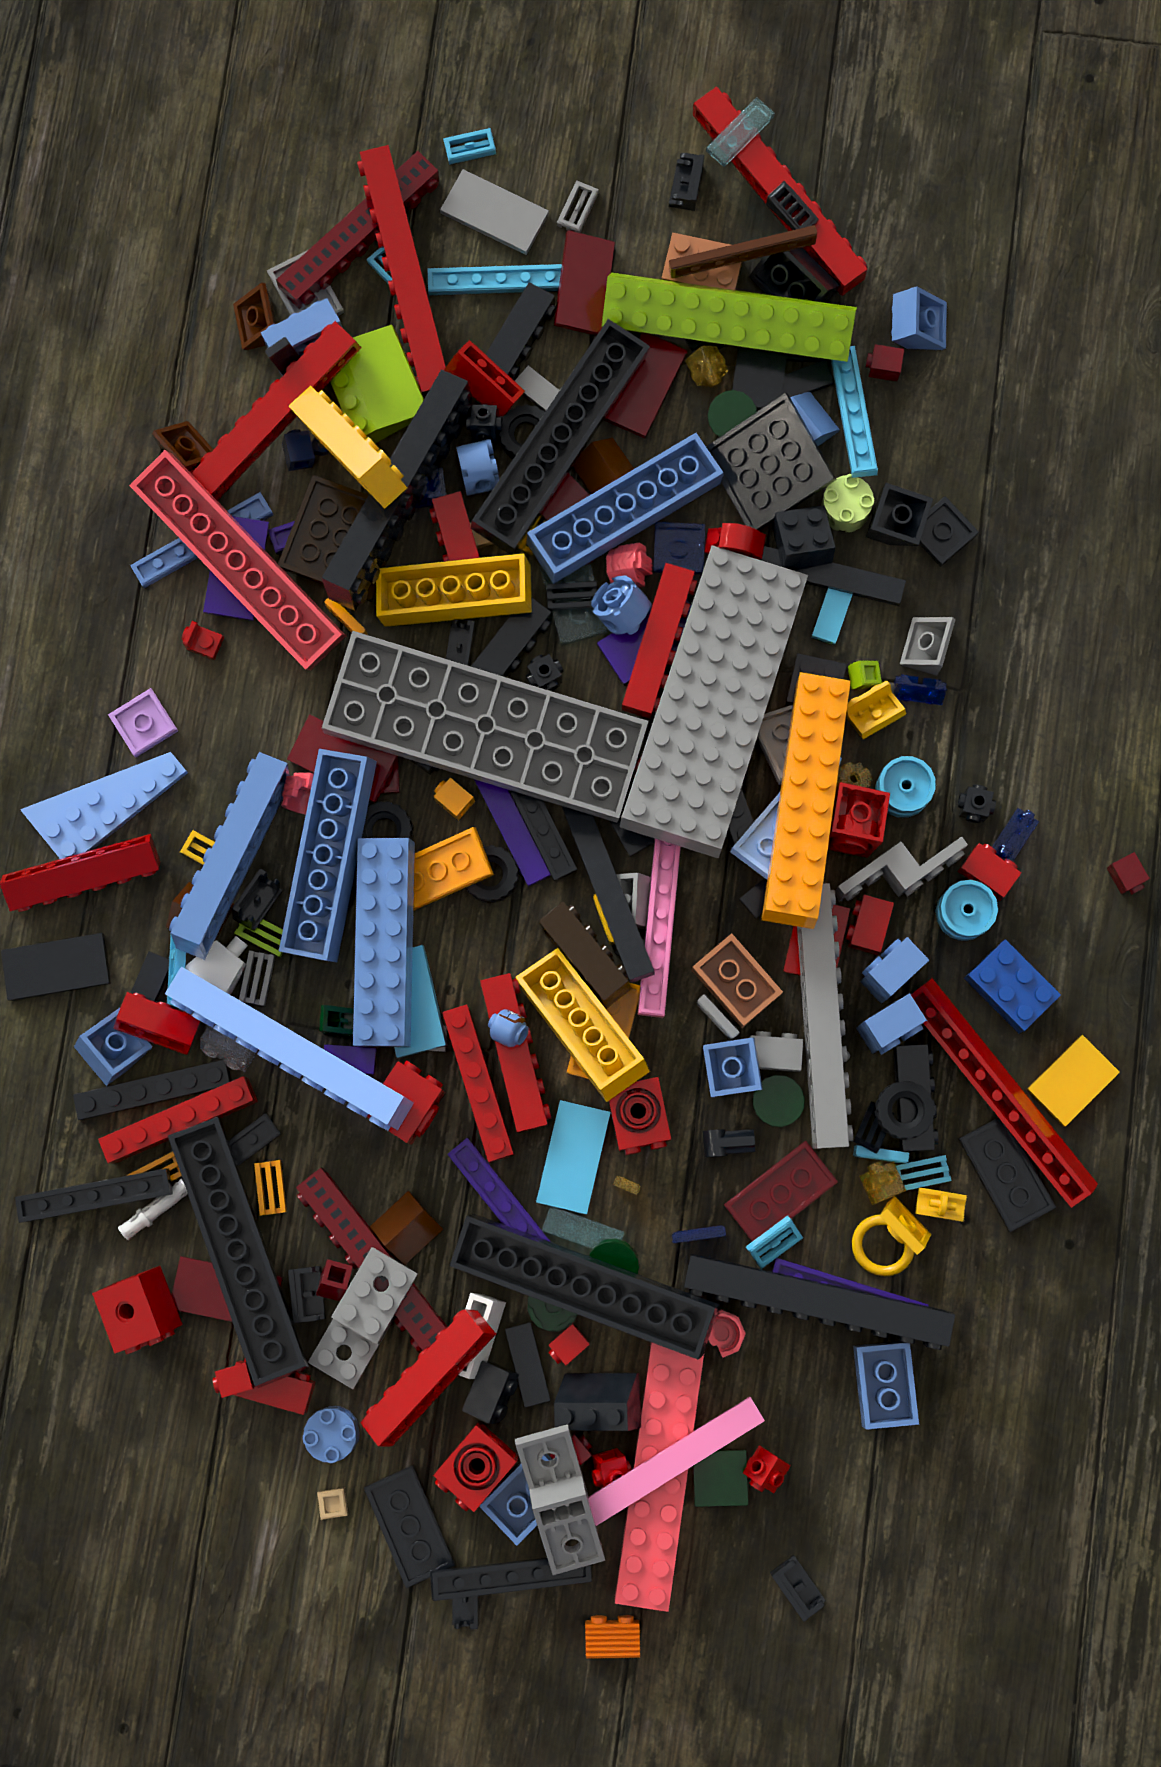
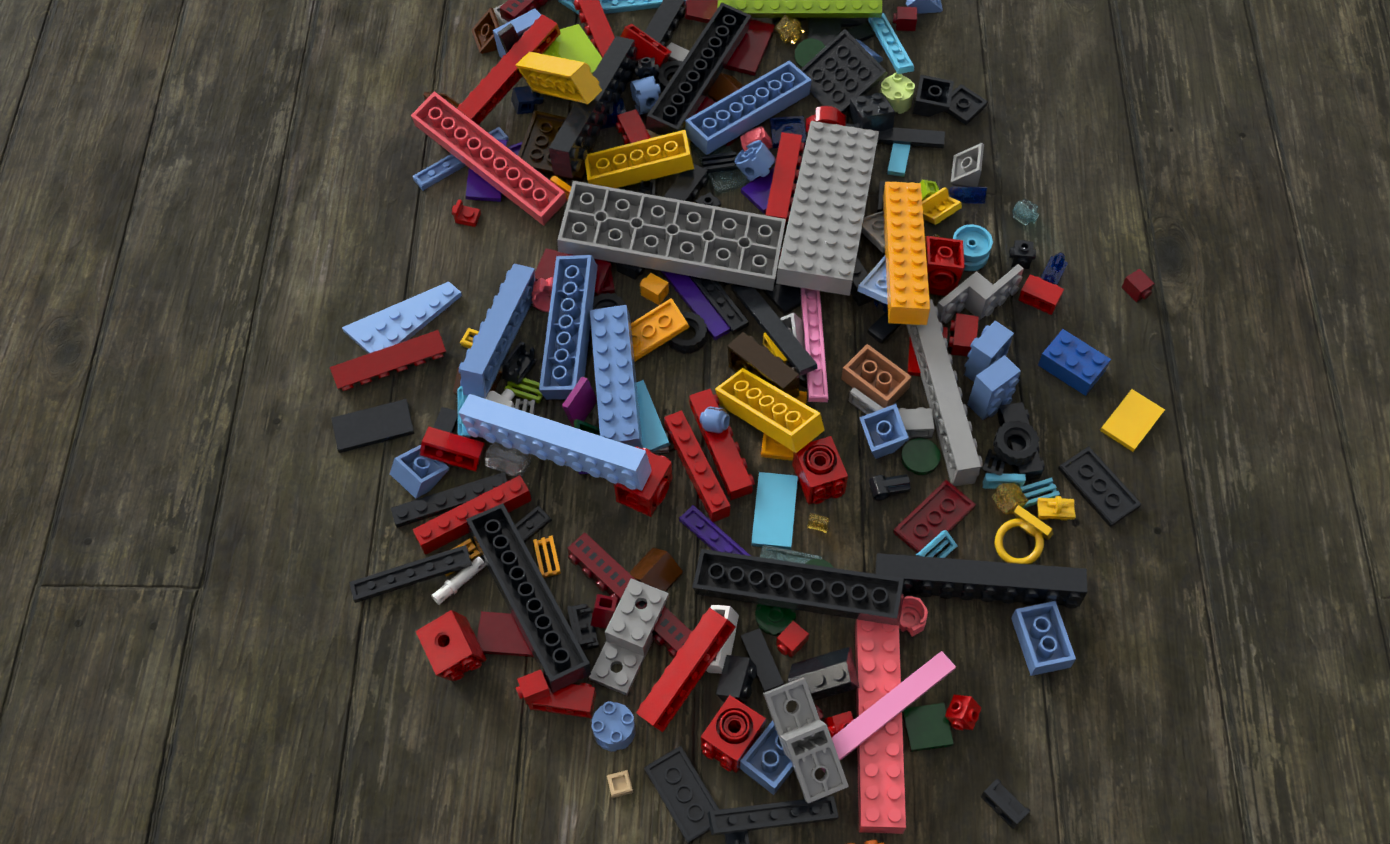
camera: 10 degrees left, 20 degrees down
lavender tile [108,688,178,758] -> none
clear blue tile [670,1225,726,1243] -> none
red brick [911,978,1098,1208] -> none
medium azure wheel [936,880,998,941] -> none
none -> magenta tile [562,376,597,427]
none -> clear light blue head [1012,199,1040,226]

